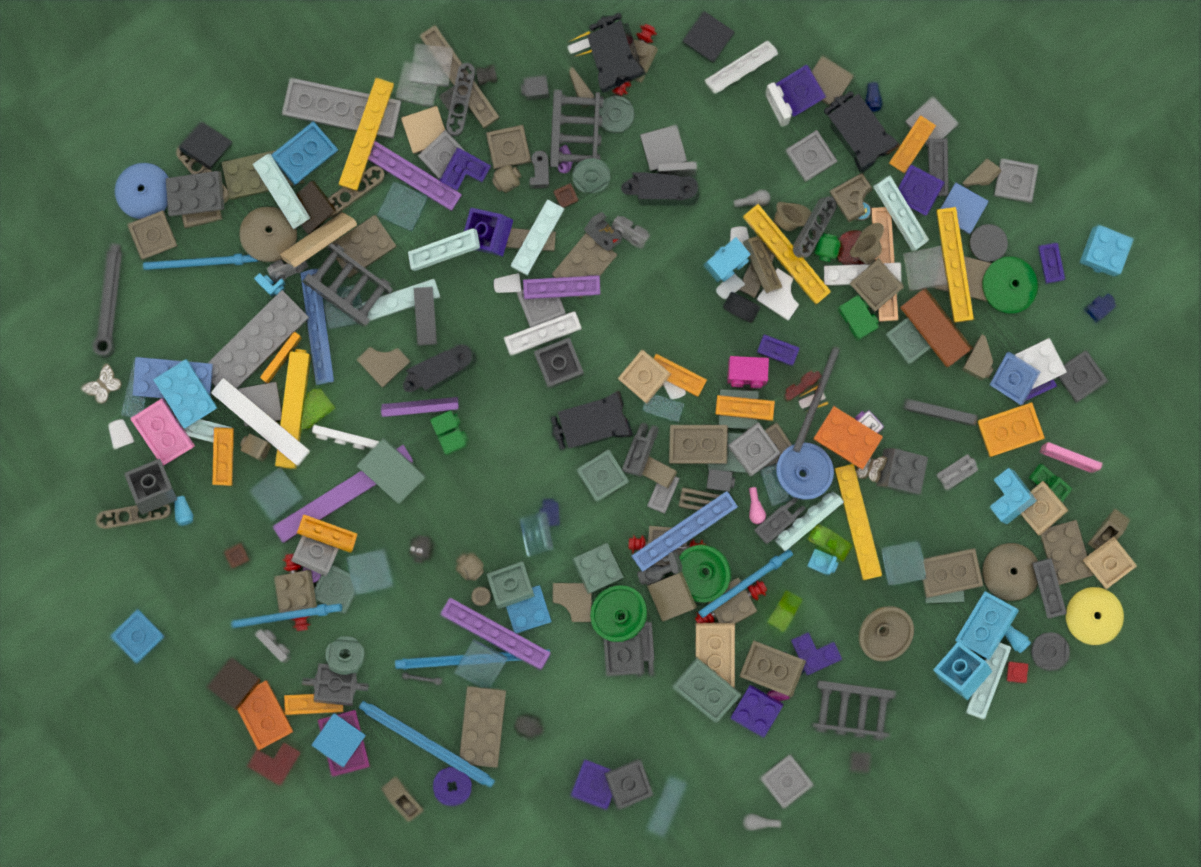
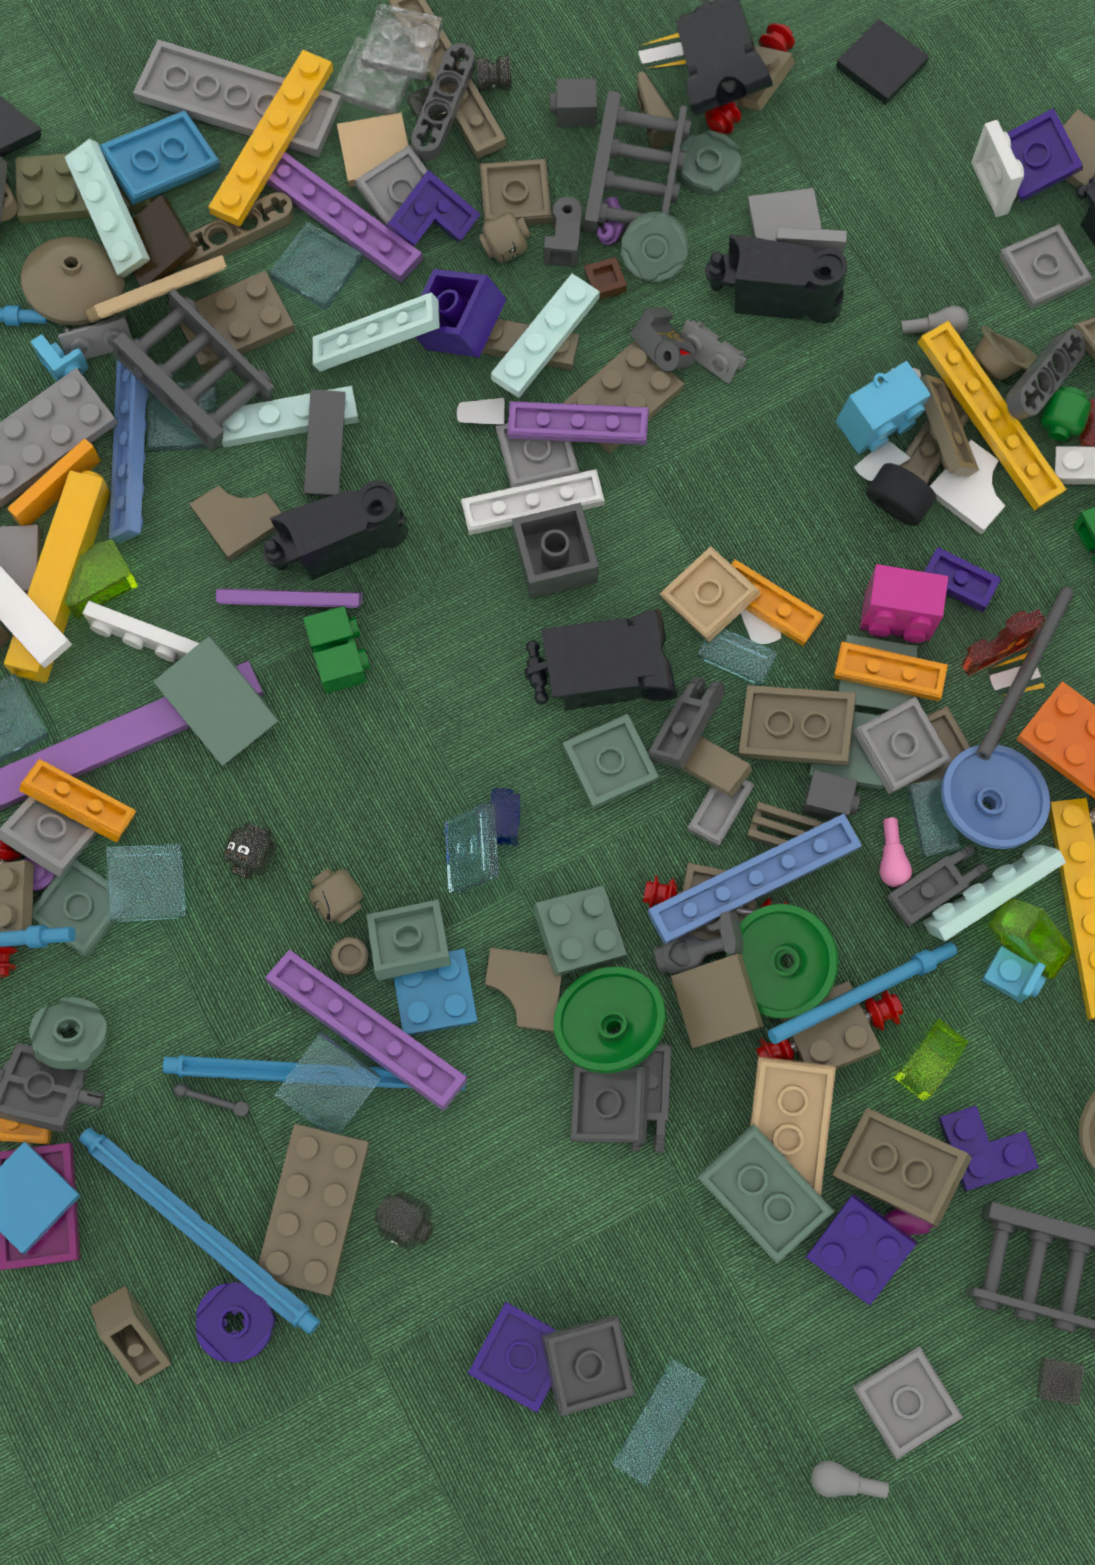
camera: 10 degrees right, 10 degrees down
white plate [704,40,778,94] -> none

